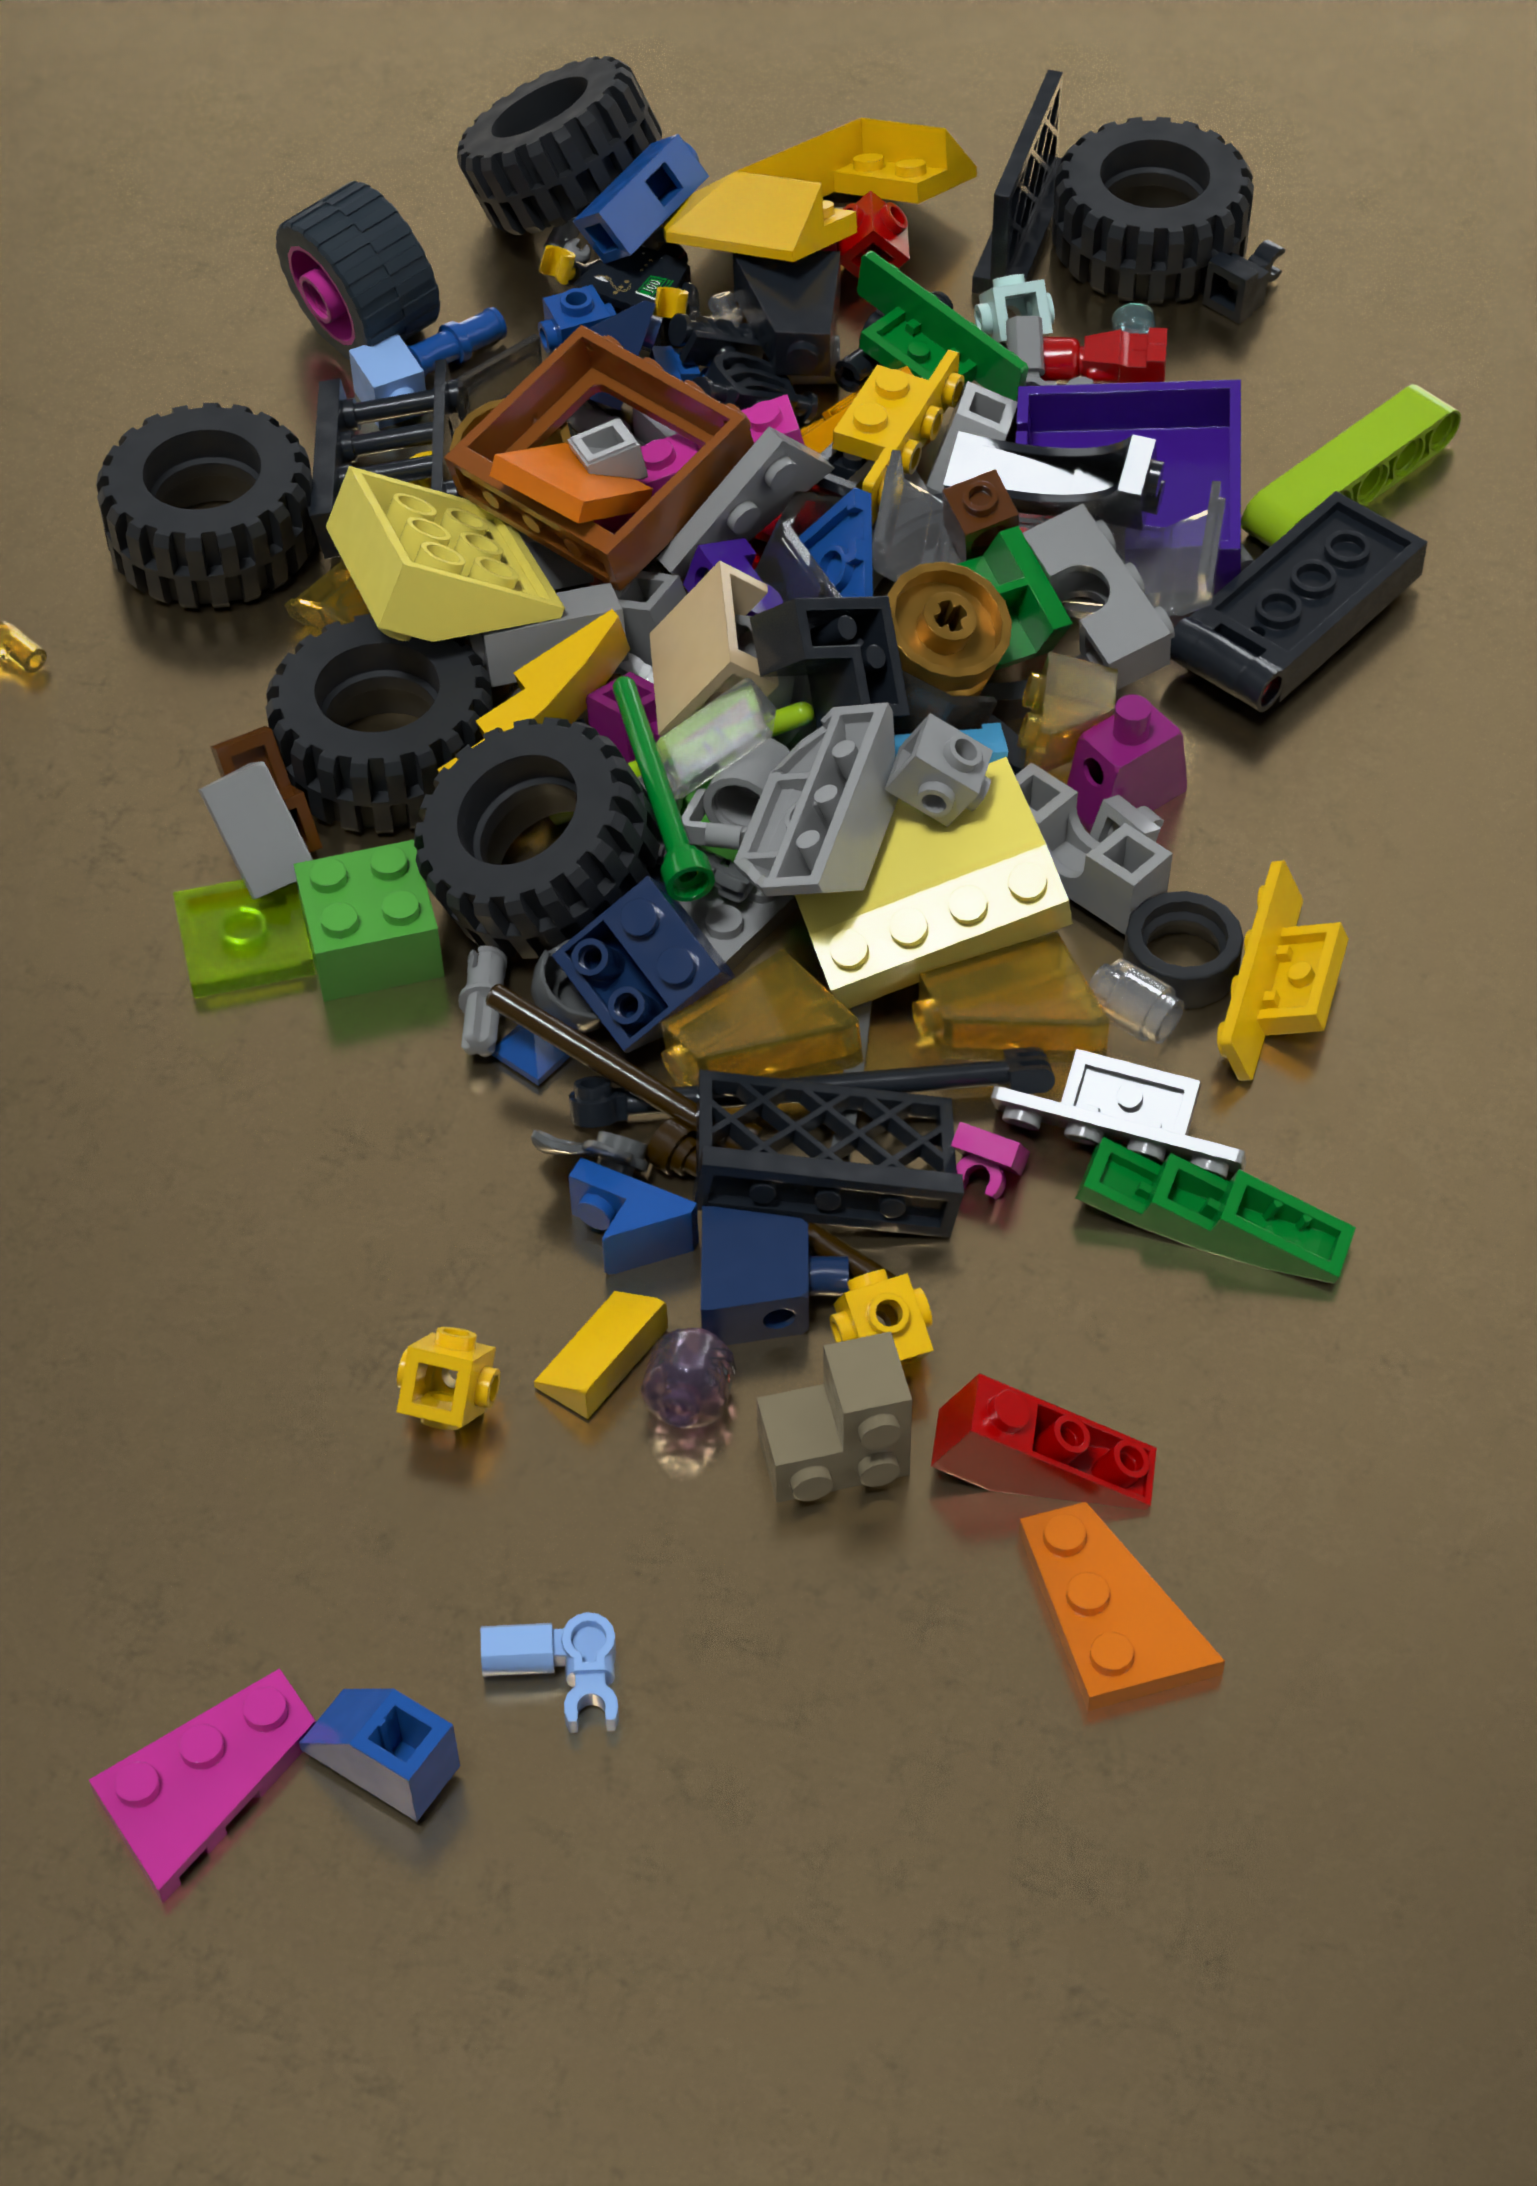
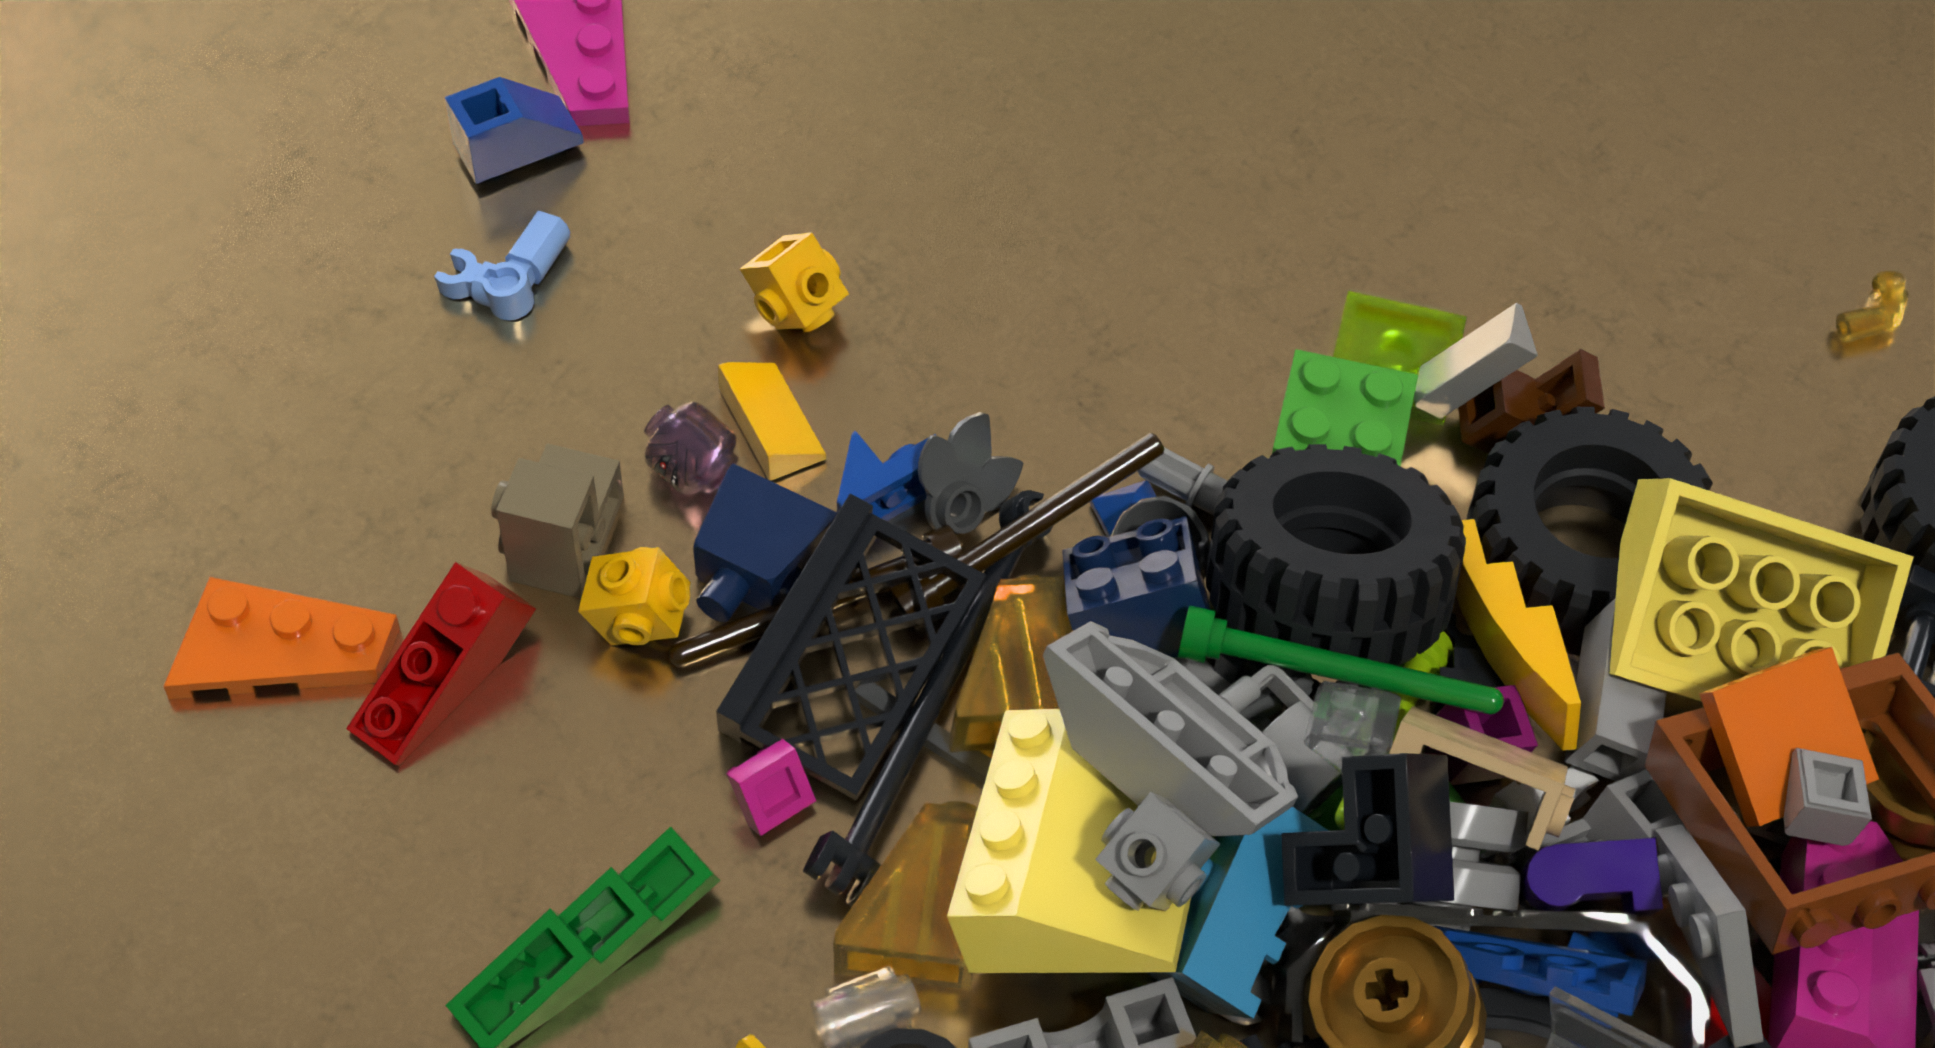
camera: 115 degrees right, 5 degrees up
bracket [991,1049,1246,1179] -> none

